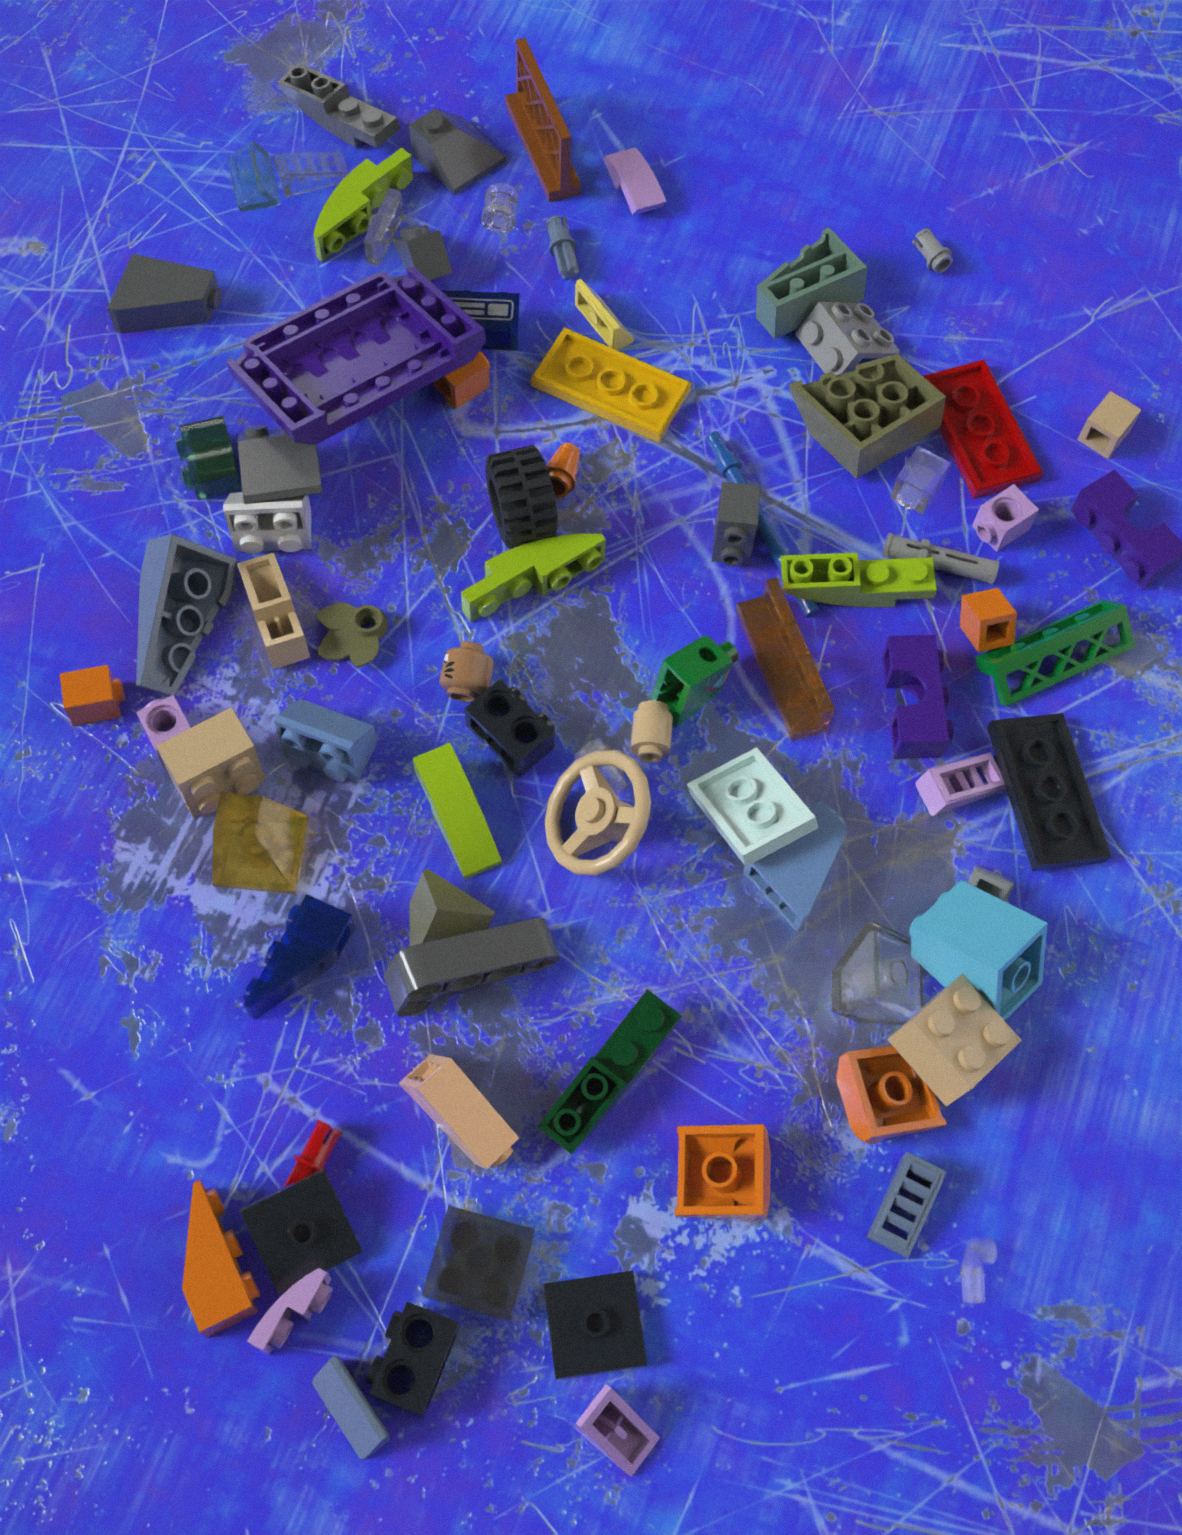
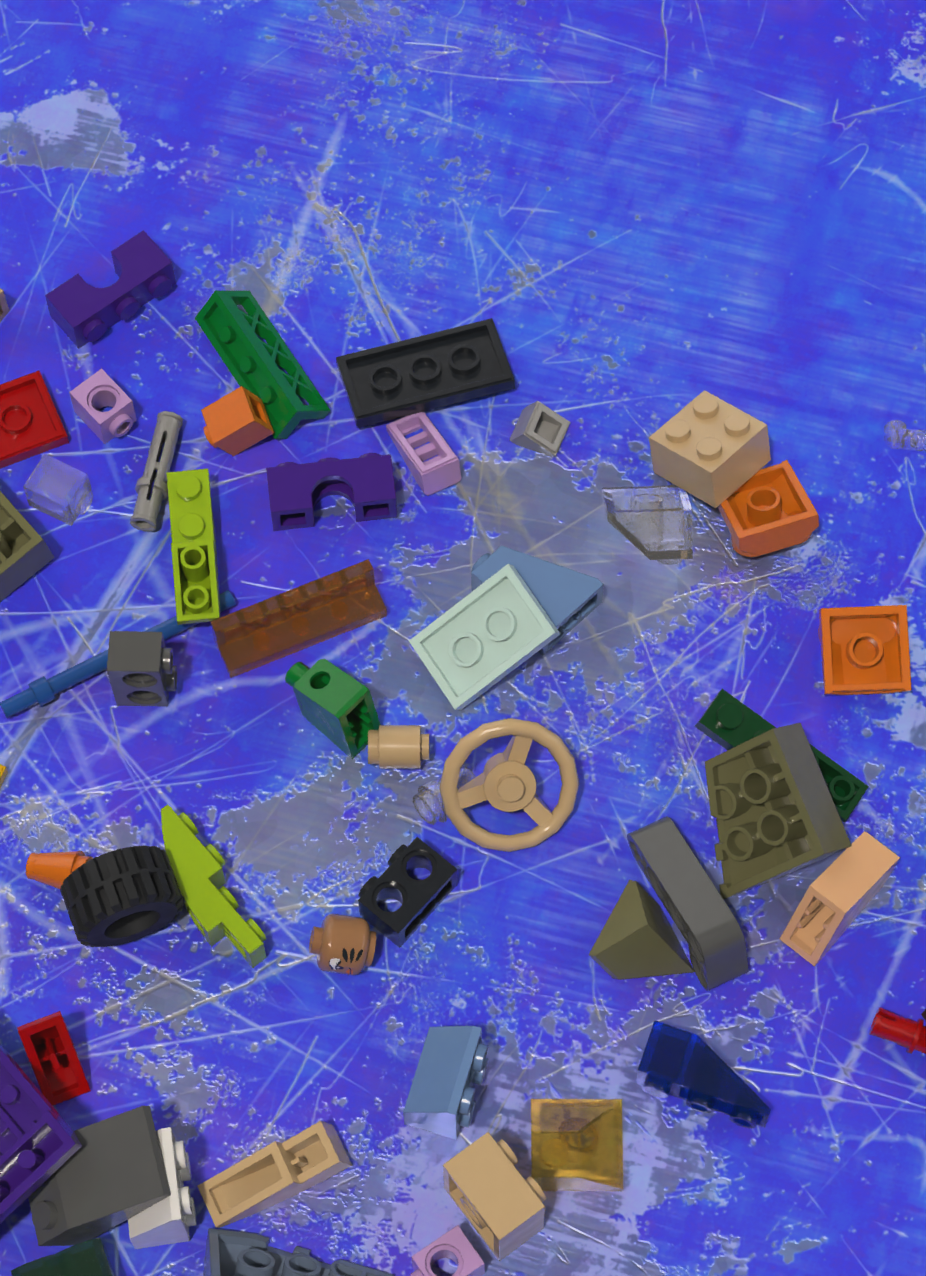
camera: 90 degrees left, 0 degrees up
olive plate [316,603,388,668] -> none
lime slope [413,743,502,880] -> none
sand blue slope [866,1152,947,1259] -> none
medium azure slope [909,880,1048,1021] -> none
none -> red slope [17,1011,91,1106]
none -> olive wedge [705,723,852,900]

